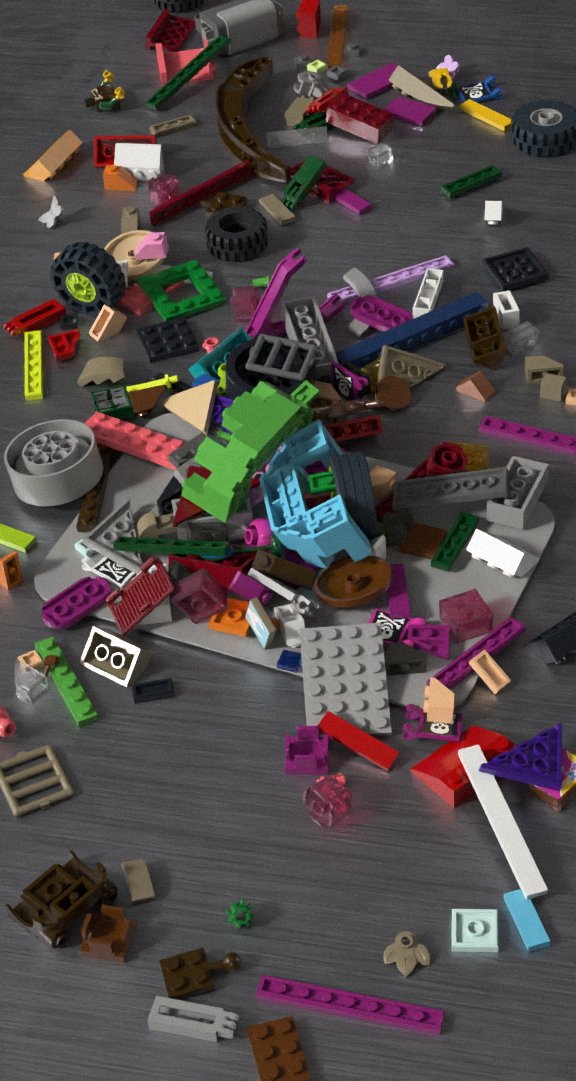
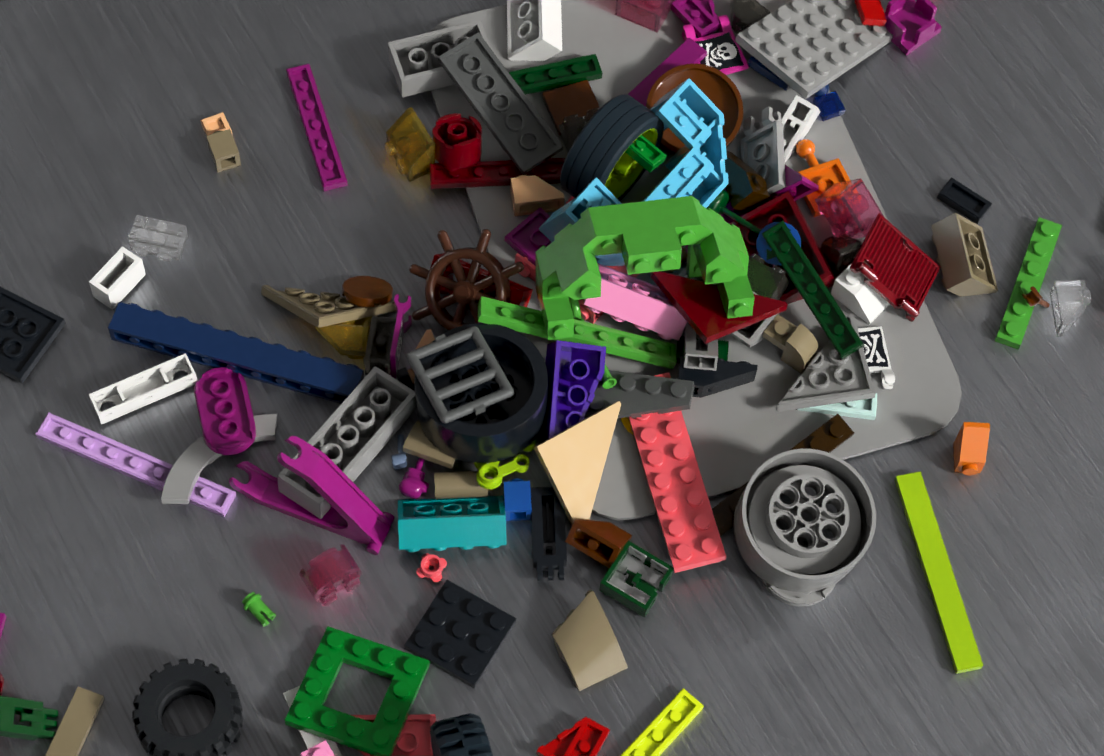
camera: 140 degrees left, 20 degrees up
light nougat tile [17,649,45,674] -> none
magenta tile [41,576,111,629] -> none
light nougat slope [88,305,127,342] -> none
neon yellow sword [126,374,179,393] -> none
tile [245,597,276,650] -> none
dark orange slope [456,371,495,403] -> none
dark brown slope [463,306,507,371] -> none
dark tan slope [525,355,564,384] -> none

